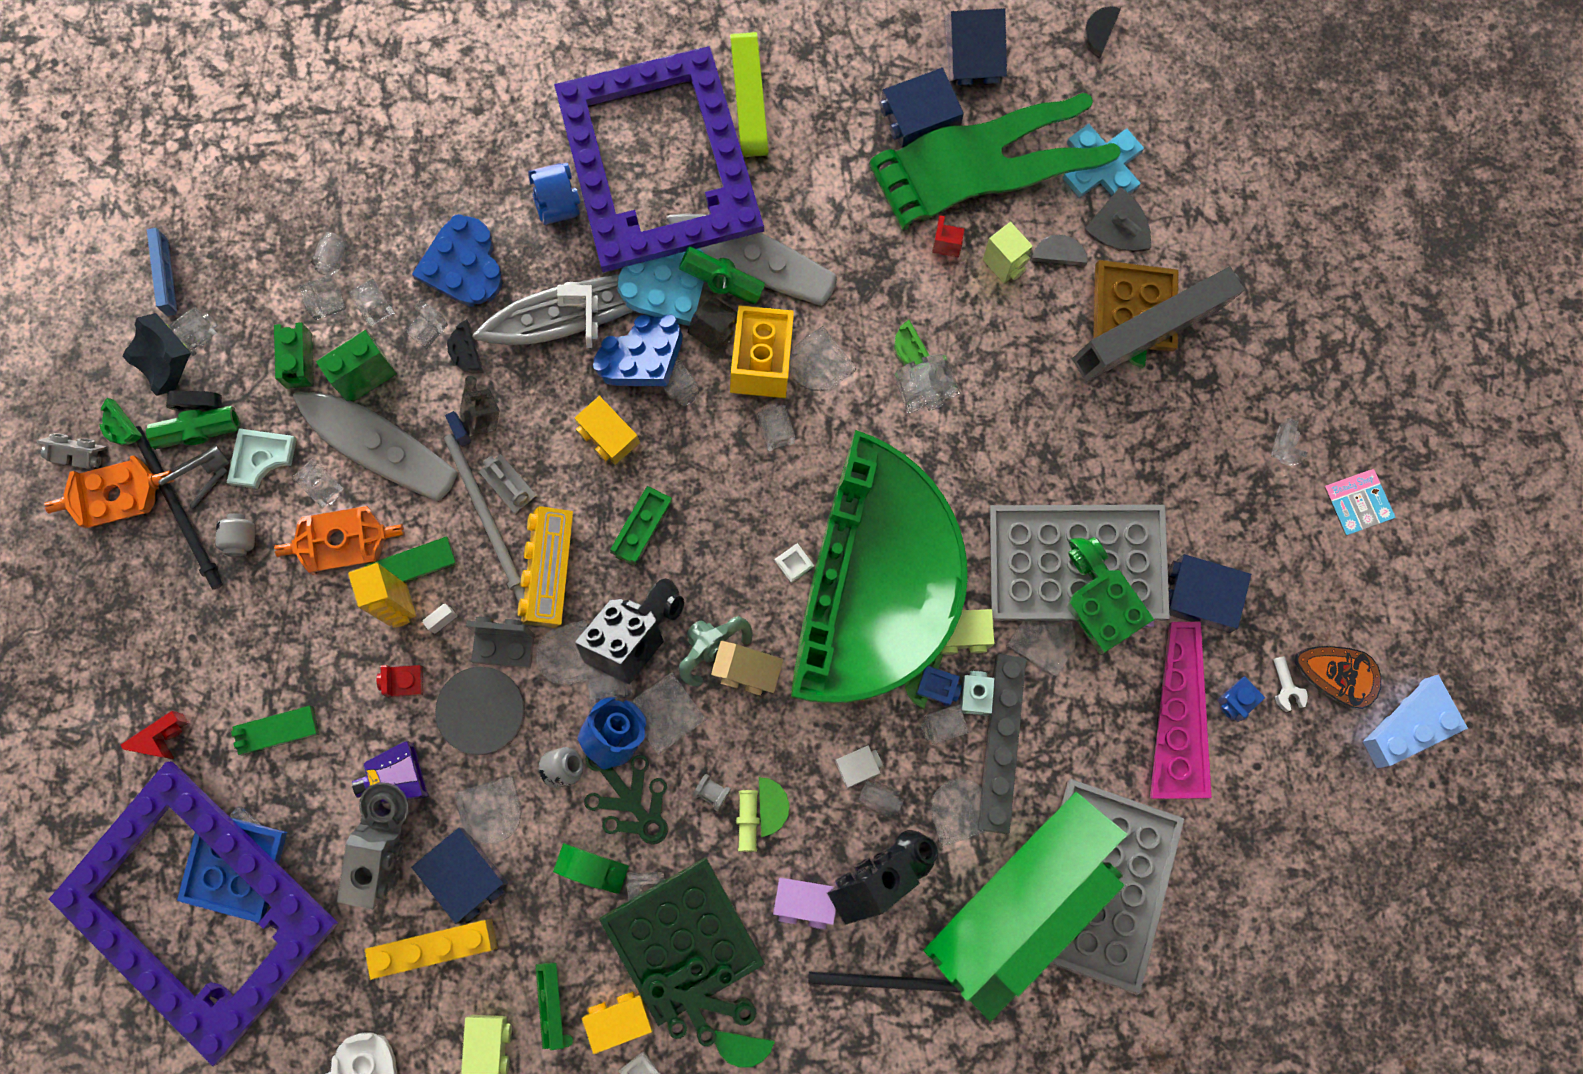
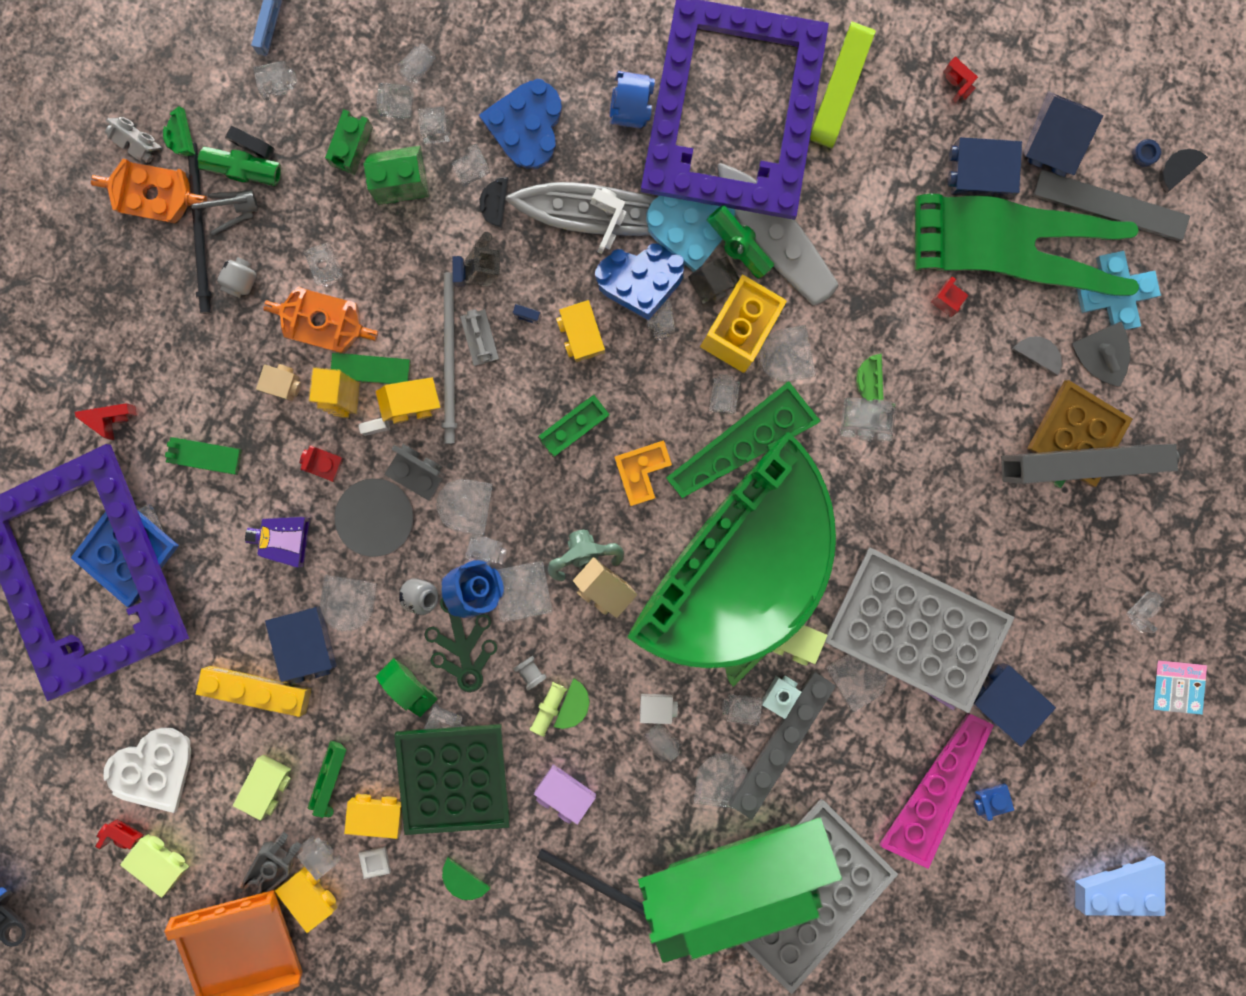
camera: 20 degrees right, 10 degrees up
black brick [122,313,191,396] -> none
light aqua tile [227,429,297,489] -> none
light grey piece [293,392,457,502] -> none
dark grey brick [337,783,408,909] -> none
yellow brick [518,506,573,628] -> none
black brick [575,578,684,685] -> none
dark green plant [642,958,756,1047] -> none
white tile [774,543,814,584] -> none
black brick [827,830,938,925] -> none
blue bracket [916,666,962,707] -> none
yellowish green brick [983,221,1033,283] -> none
green brick [1067,537,1155,655] -> none
white bar [1273,656,1308,712] -> none
shield [1294,646,1382,709] -> none
none -> tan brick [256,364,301,401]
none -> yellow brick [375,377,440,424]
none -> dark blue tile [513,304,542,325]
none -> light orange plate [614,440,672,507]
none -> green wing [666,381,820,498]
none -> red bracket [943,56,978,103]
none -> dark grey tile [1032,170,1190,242]
none -> dark blue tile [1132,139,1161,167]

